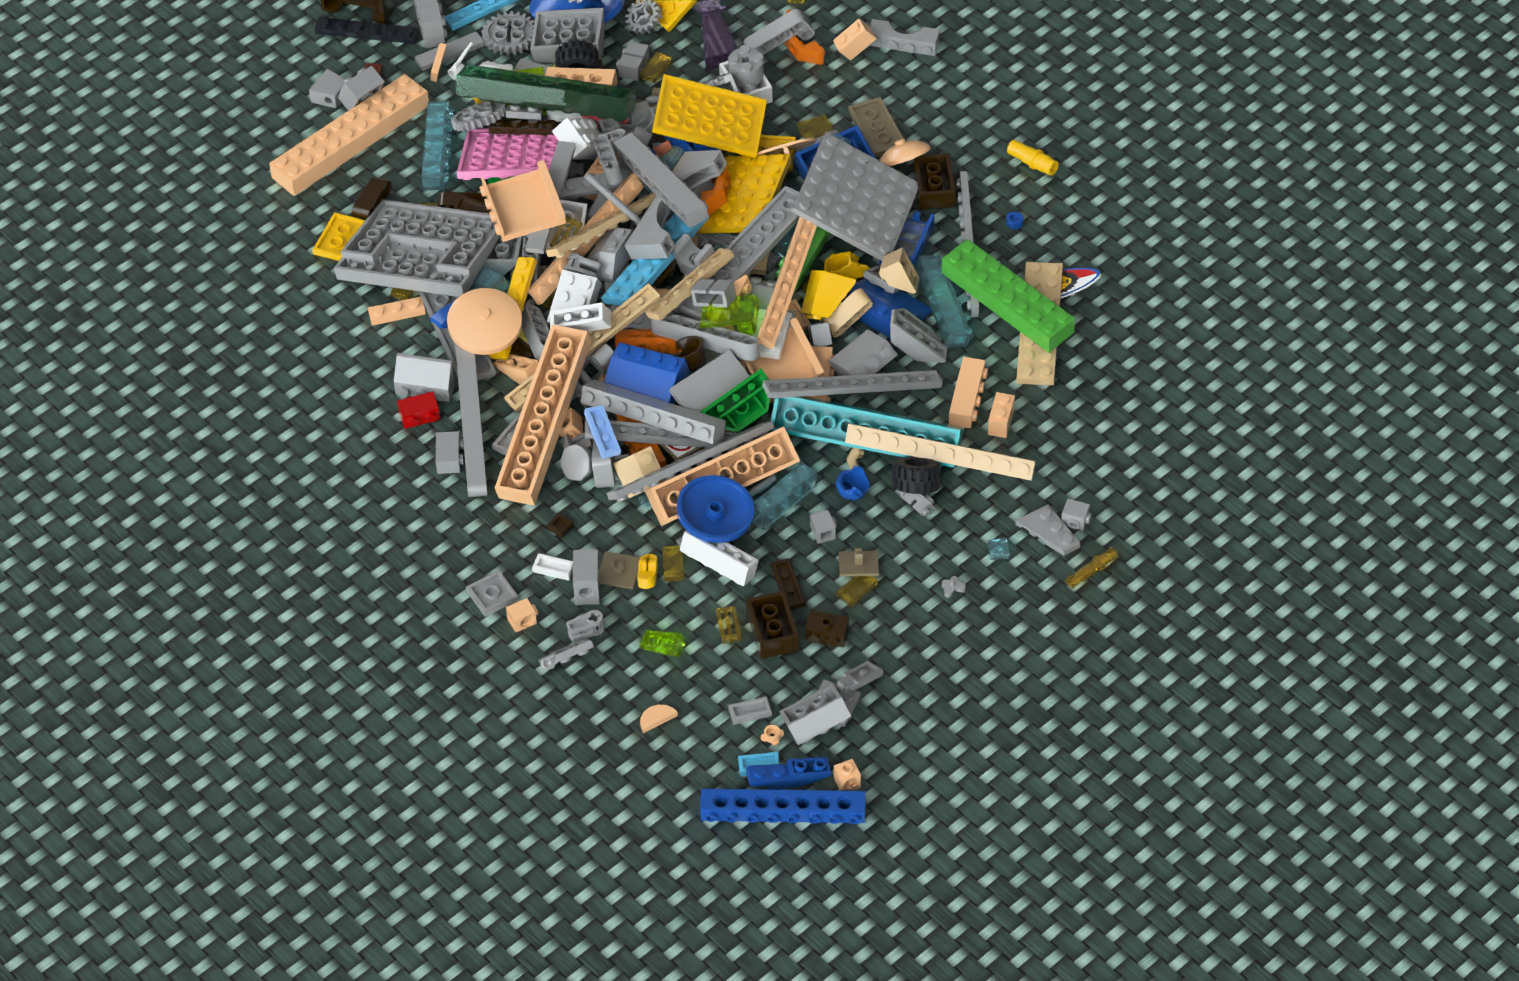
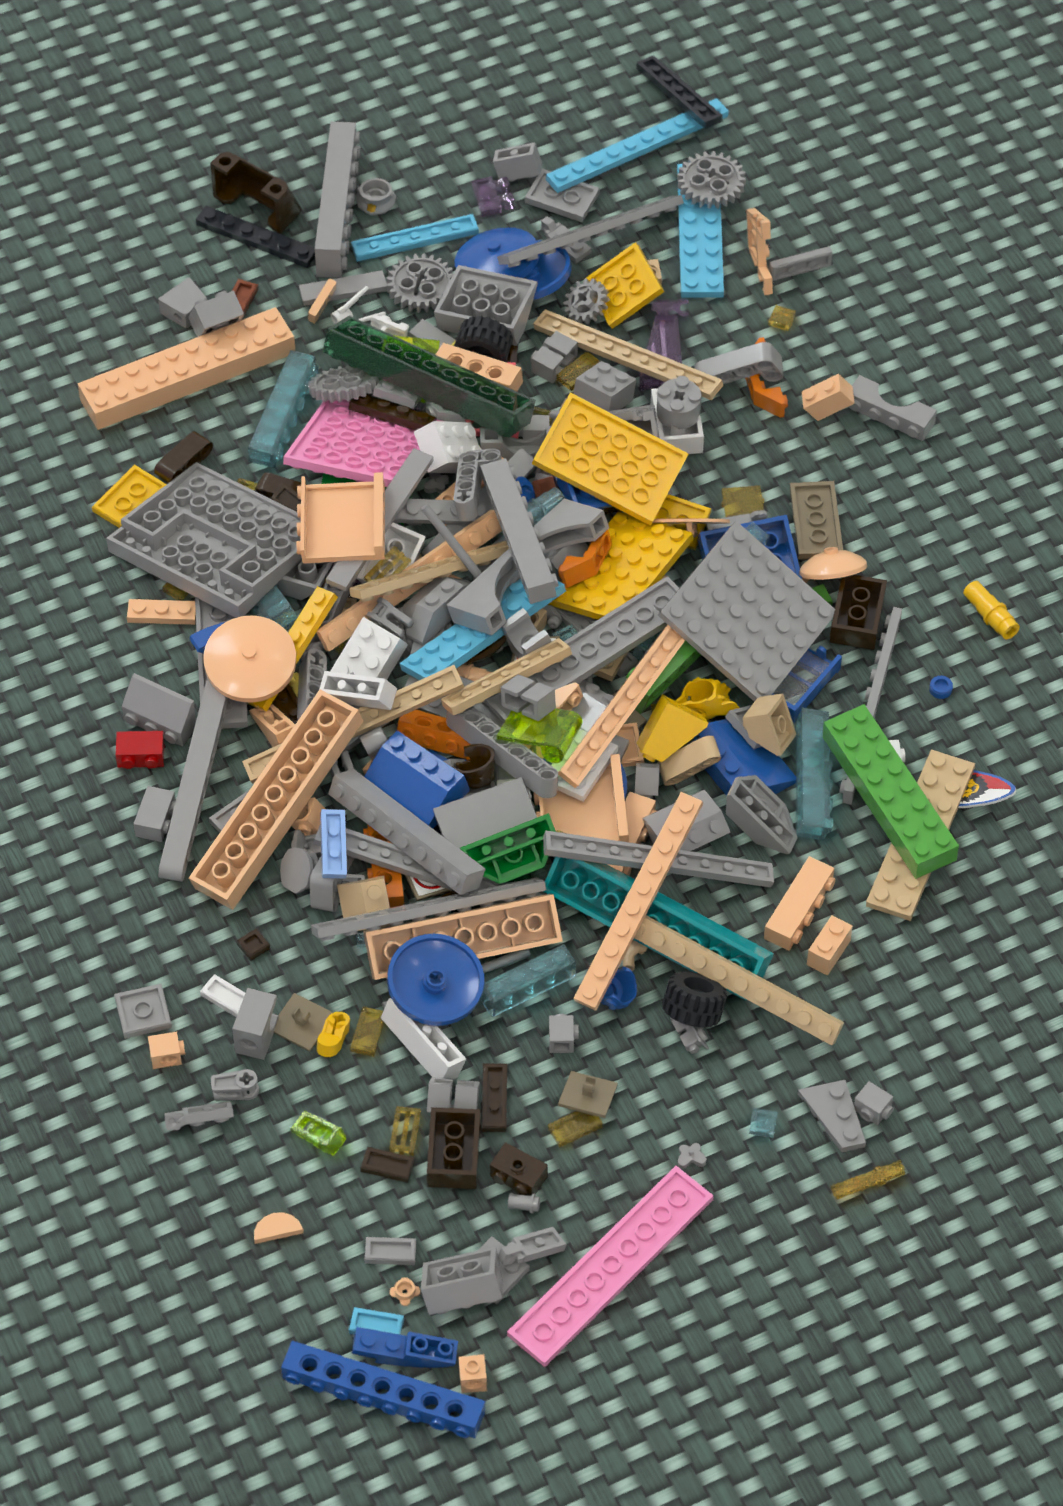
camera: 15 degrees right, 5 degrees up
none -> dark brown tile [360,1147,415,1183]
none -> light grey piece [427,1077,480,1112]
none -> bright pink plate [507,1166,713,1367]
none -> light grey pin [508,1193,540,1214]
none -> tan plate [533,309,723,400]
none -> light grey brick [574,361,636,411]
none -> light nougat plate [574,792,703,1011]

